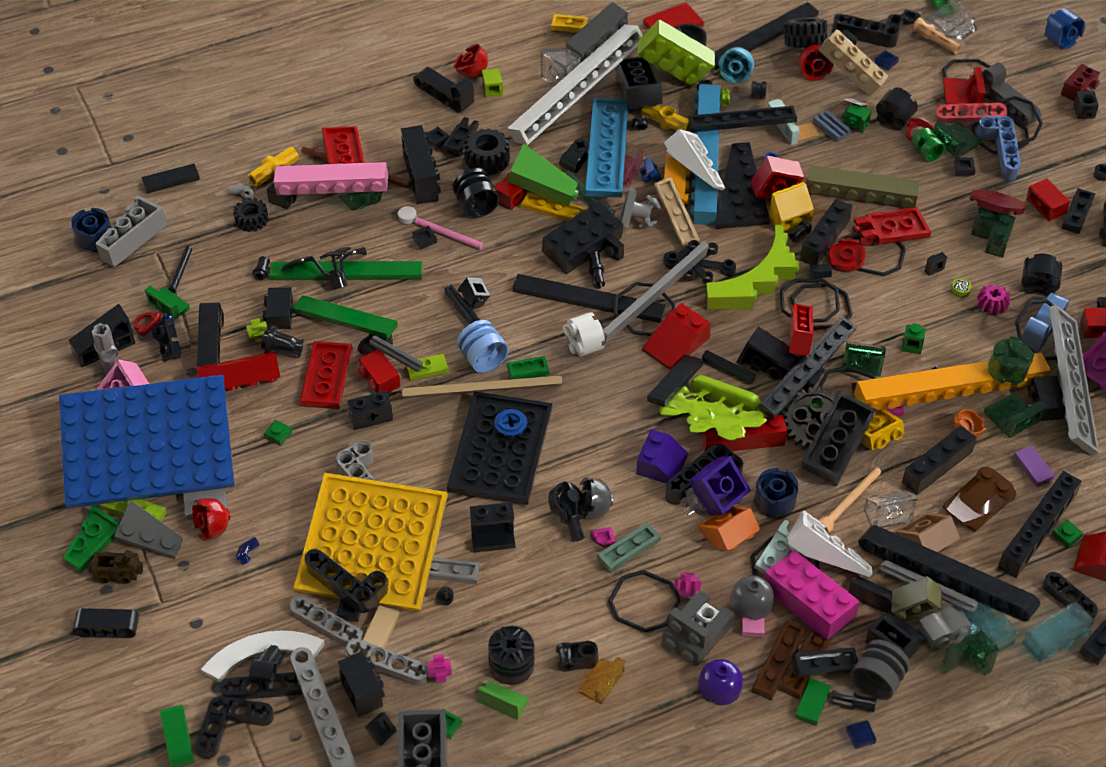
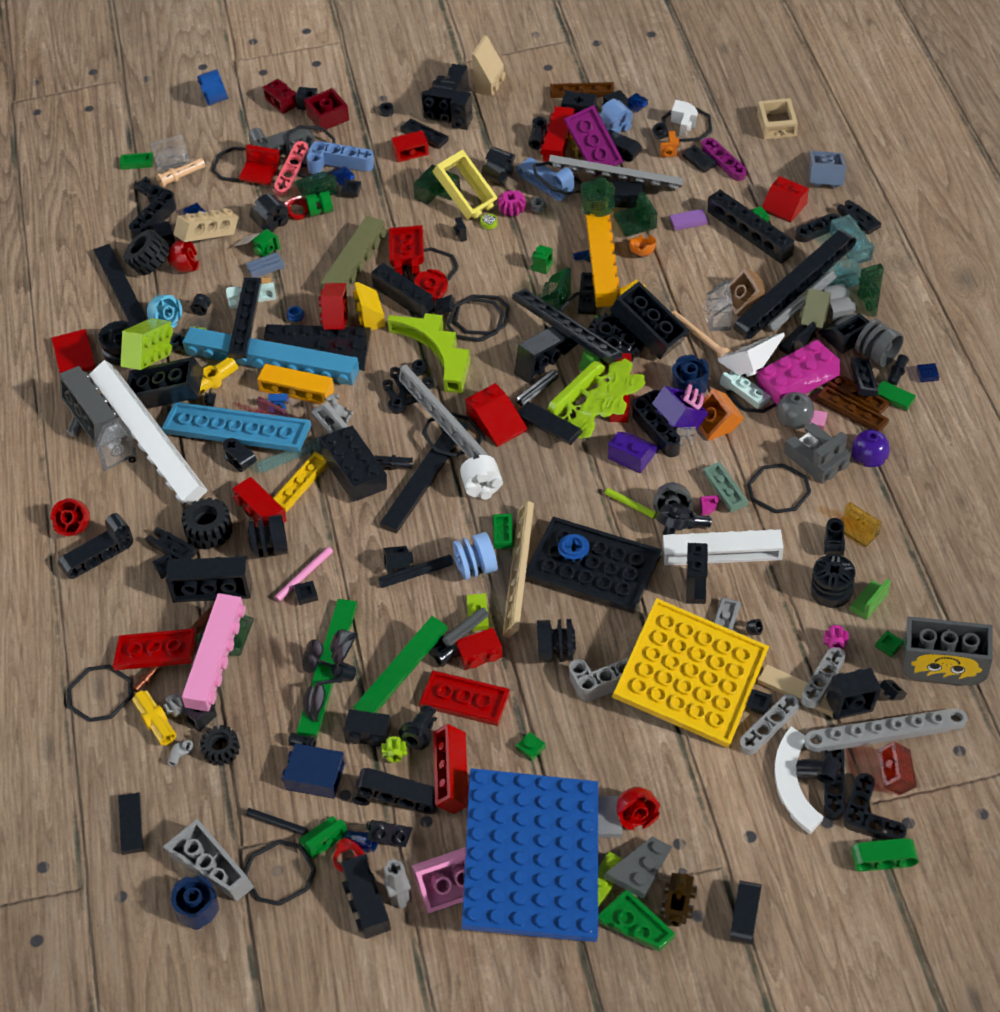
camera: 75 degrees left, 0 degrees up
clear blue arm [236,537,260,565] -> none
black beam [304,549,388,613] -> none
black brick [347,391,393,430] -> none
white tile [398,206,417,224] -> none
lime brick [482,68,503,97] -> none
bright green slope [507,144,579,207] -> none
yellow plate [551,14,587,33] -> none
black plate [606,235,624,261] -> none
tan tile [654,177,700,249] -> none
white wedge [664,129,725,190] -> none
dark pink gear [674,572,702,597] -> none
black pin [788,220,812,242] -> none
red brick [789,303,814,357] -> none
black brick [902,425,977,495] -> none
reddish brown slope [943,467,1016,532] -> none
dark red tile [970,189,1026,215] -> none
none -> black piece [67,665,132,722]
none -> black piece [244,840,316,906]
none -> dark blue brick [281,743,346,799]
none -> dark red brick [304,88,350,132]
none -> clear blue tile [331,166,354,185]
none -> light yellow piece [433,149,498,220]
none -> dark grey plate [529,197,546,213]
none -> black wheel [537,619,576,663]
none -> lime bar [605,488,657,519]
none -> white brick [663,529,784,566]
none -> bright pink tile [683,384,705,410]
none -> clear red brick [877,741,917,795]

